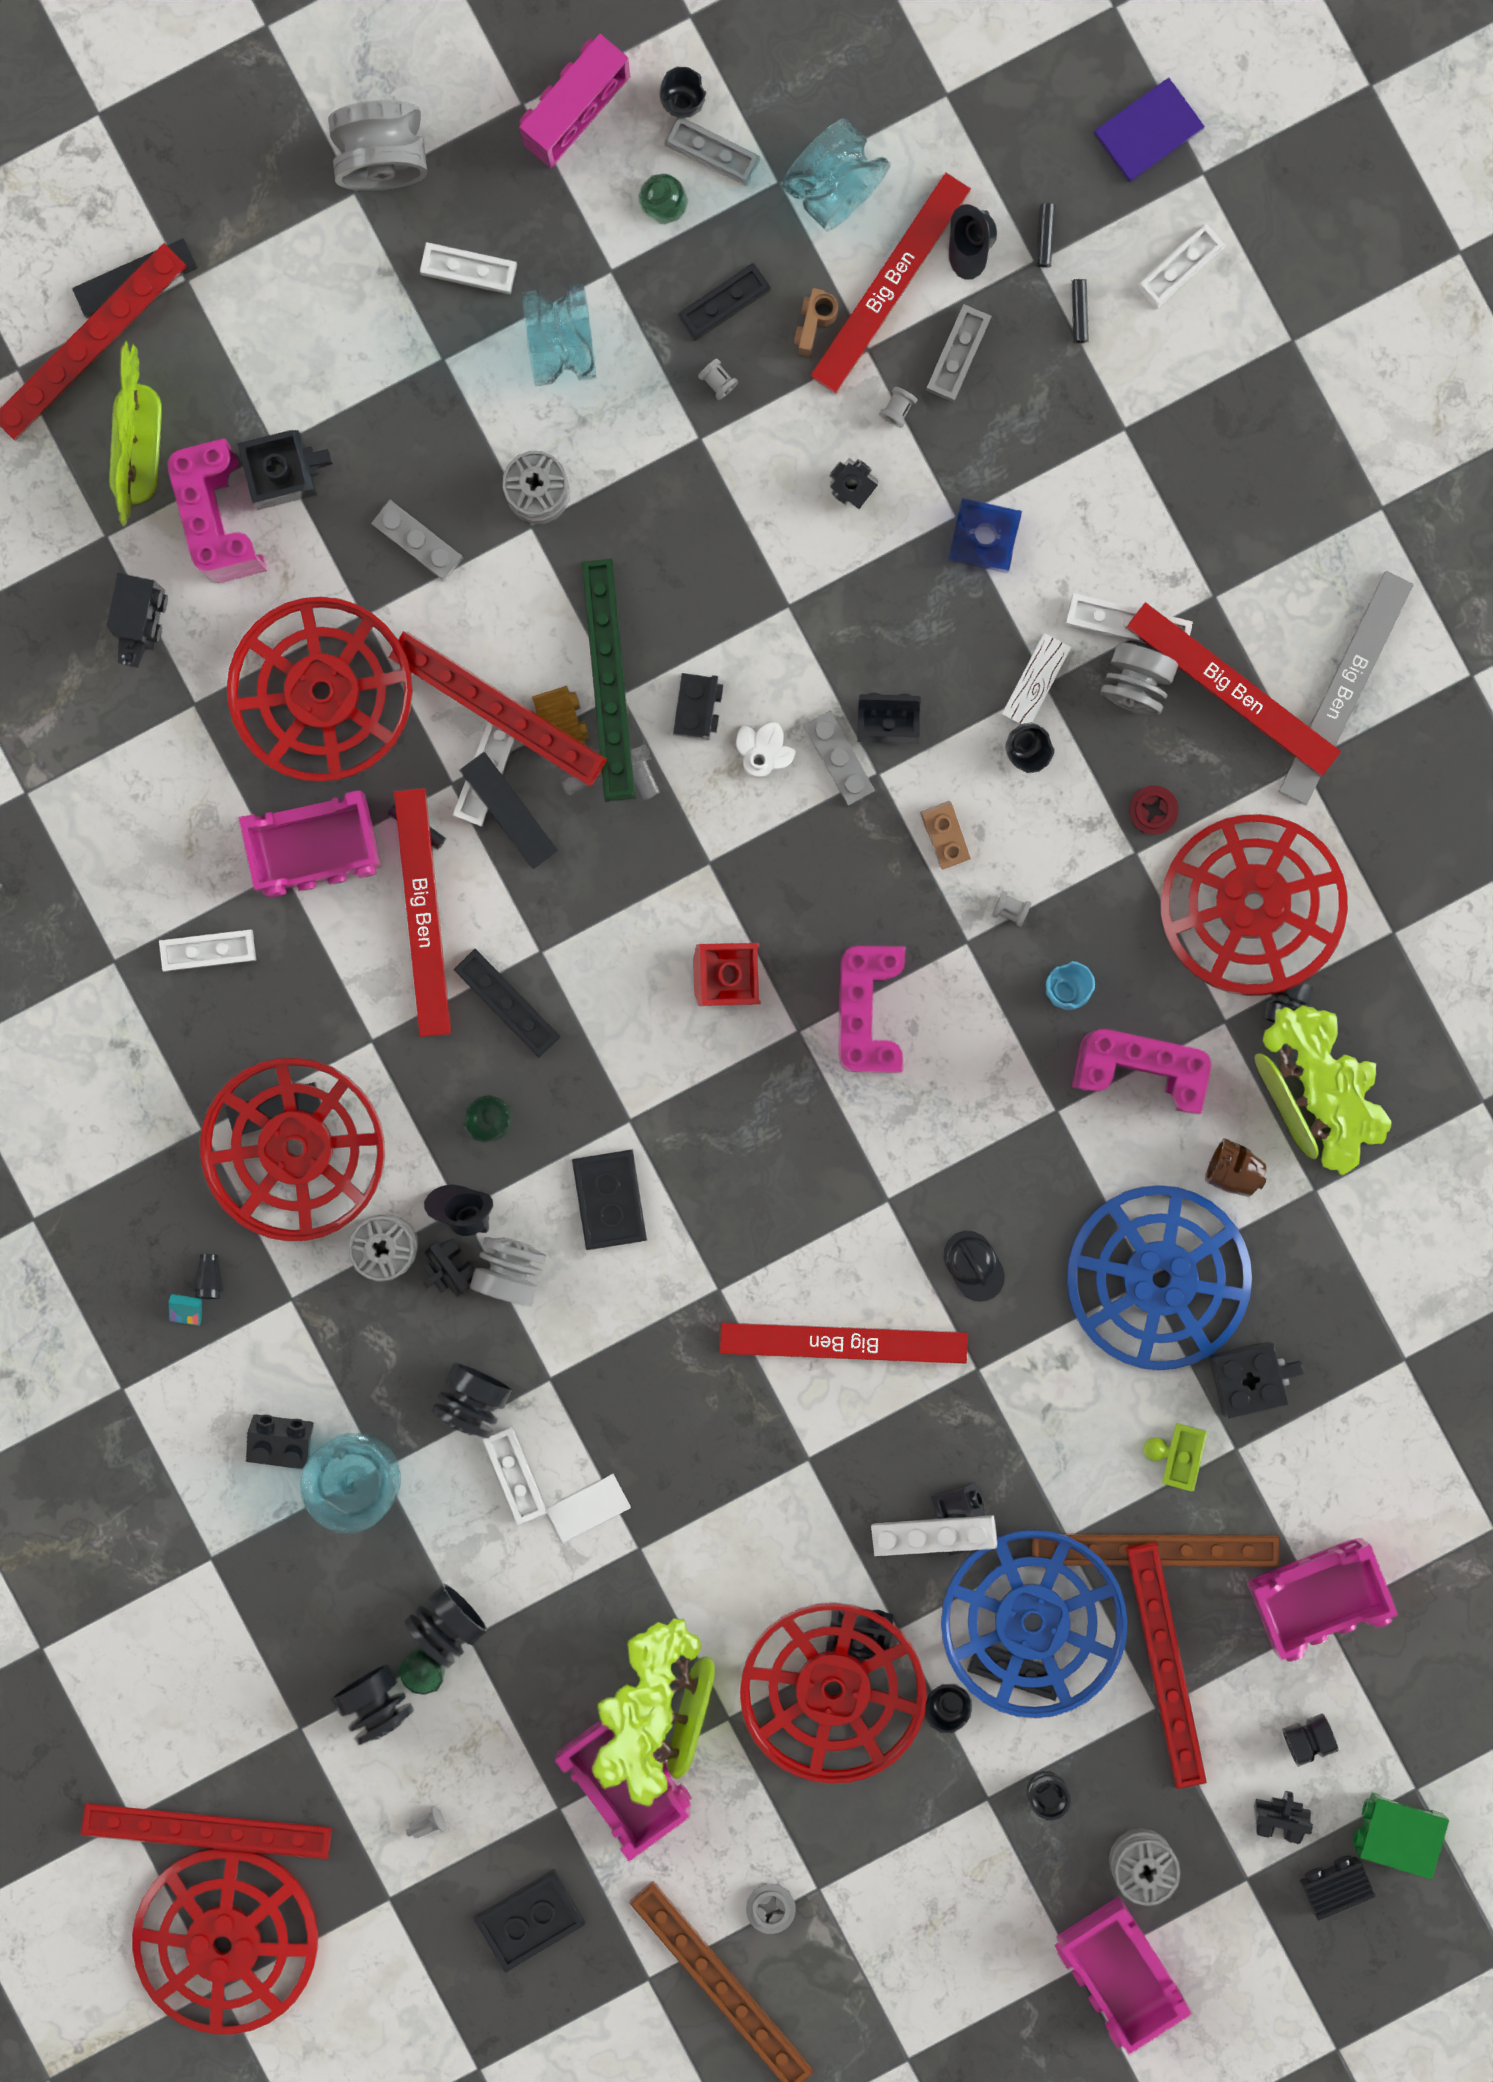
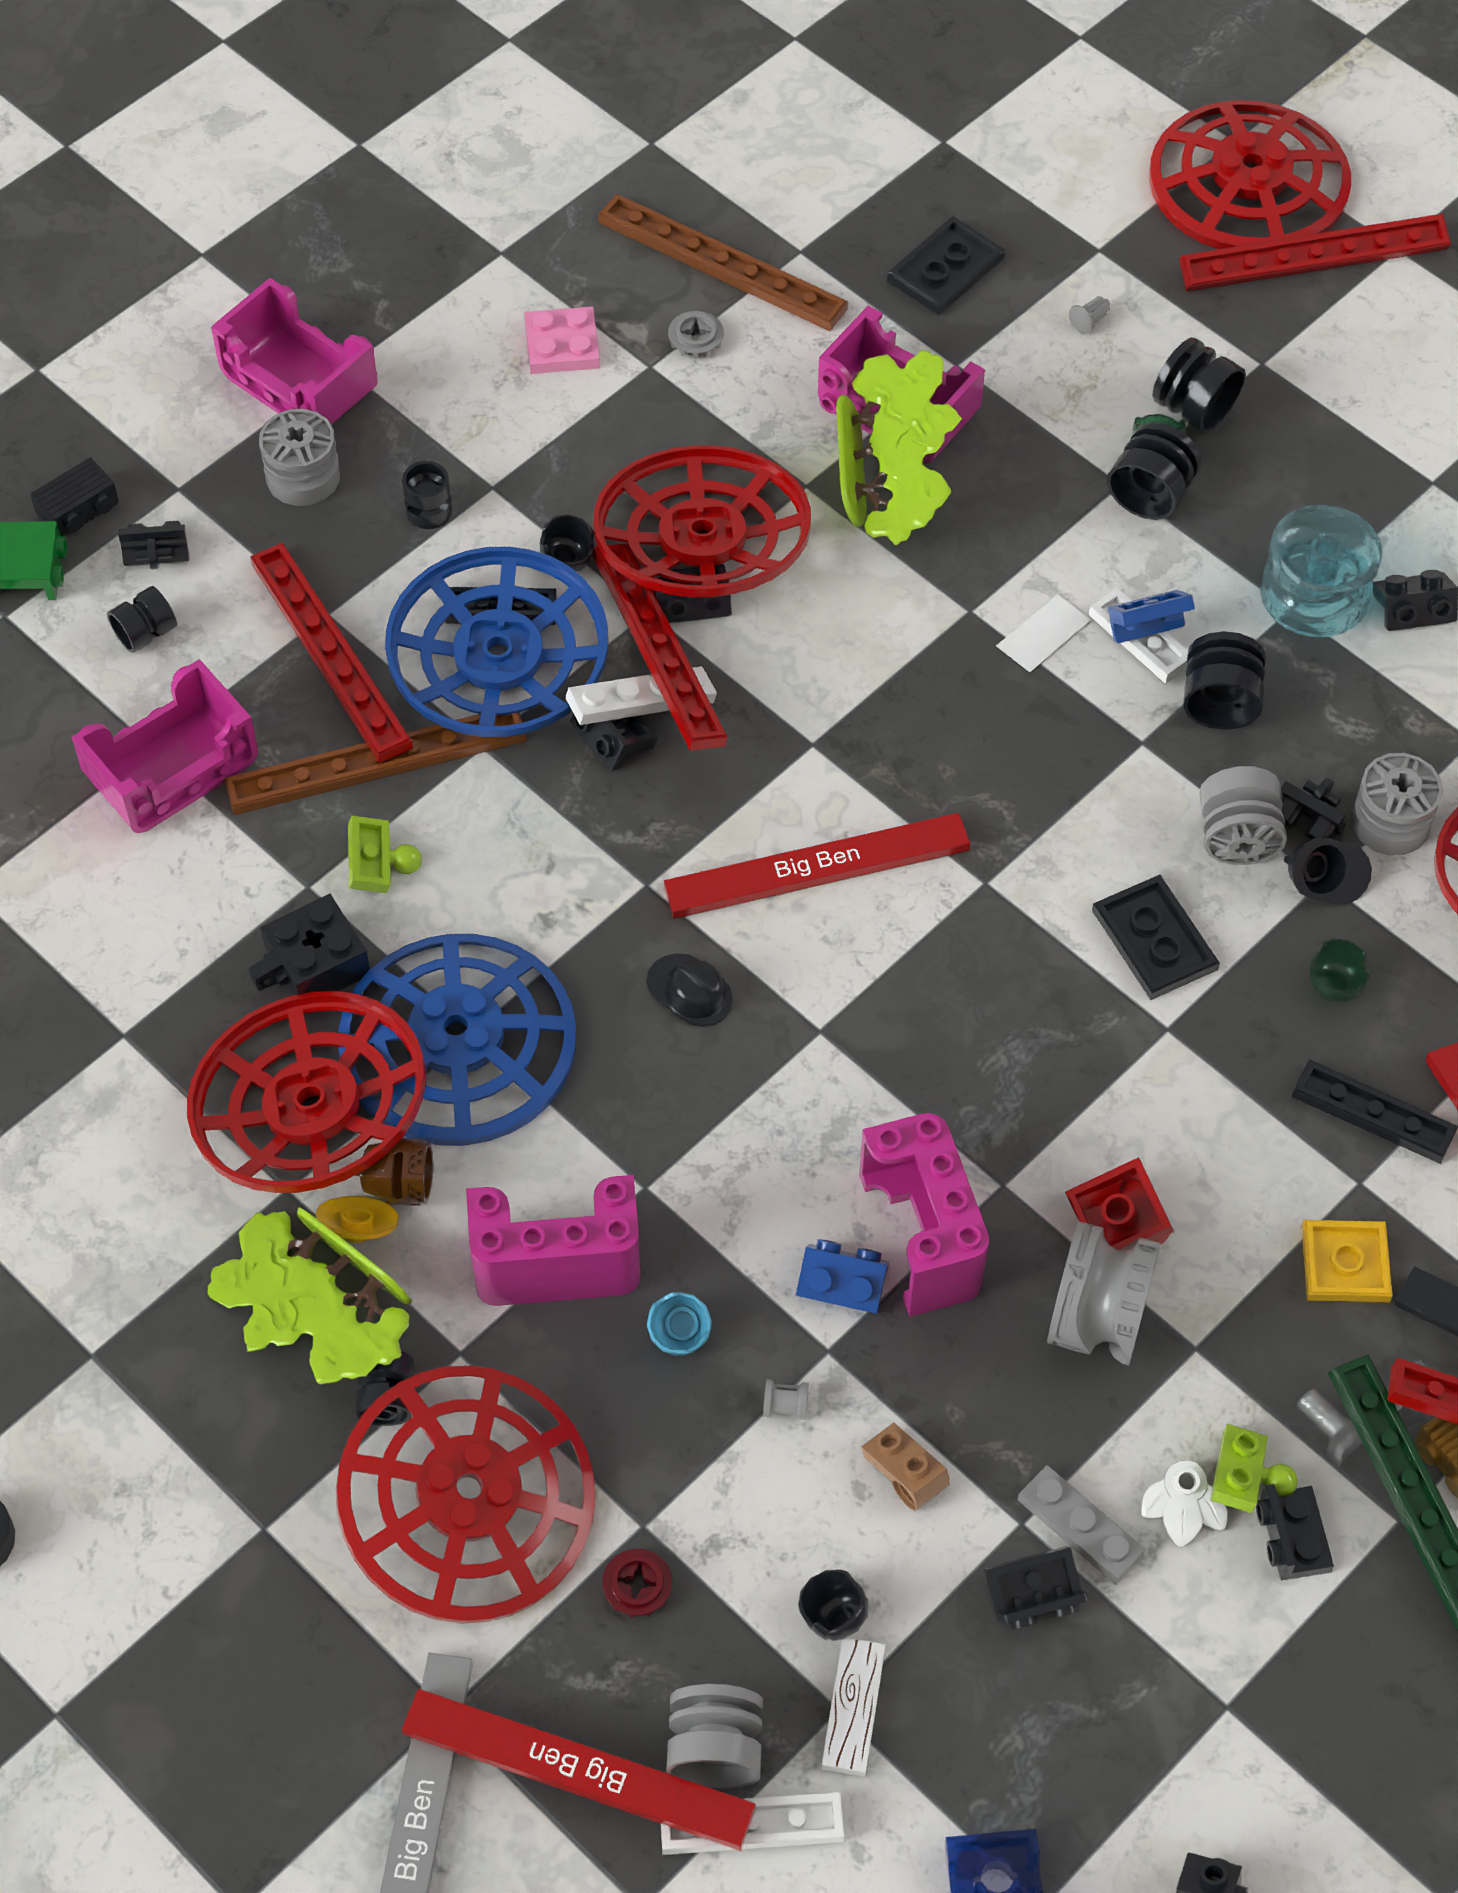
camera: 165 degrees right, 30 degrees down
none -> red dish [187,991,426,1193]
none -> yellow dish [316,1196,399,1243]
none -> bright pink plate [524,306,600,374]
none -> red tile [592,543,728,751]
none -> blue bracket [796,1239,890,1314]
none -> light grey piece [1047,1221,1161,1366]
none -> blue bracket [1108,590,1195,643]
none -> lime plate [1210,1424,1298,1513]
none -> yellow tile [1301,1220,1392,1302]

